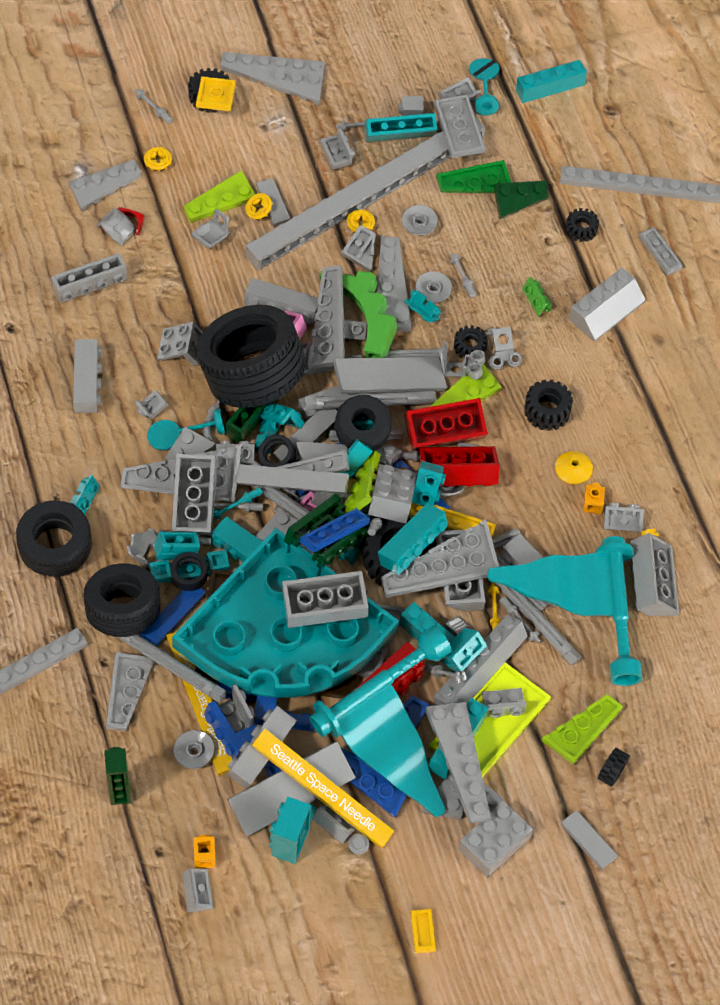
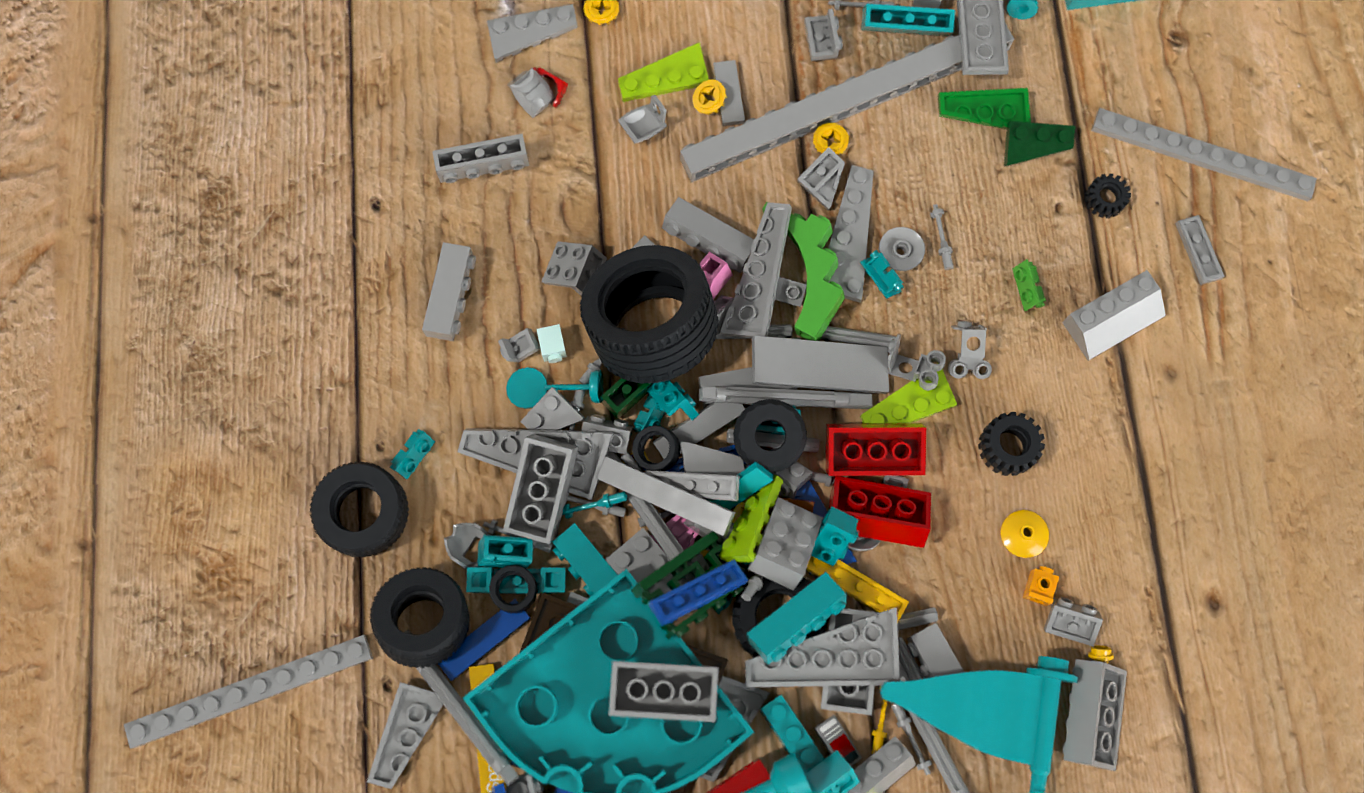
camera: 15 degrees right, 15 degrees up
light grey dish [402,205,438,235] -> none
black tyre [454,325,488,359] -> none
none -> light aqua brick [536,324,567,363]

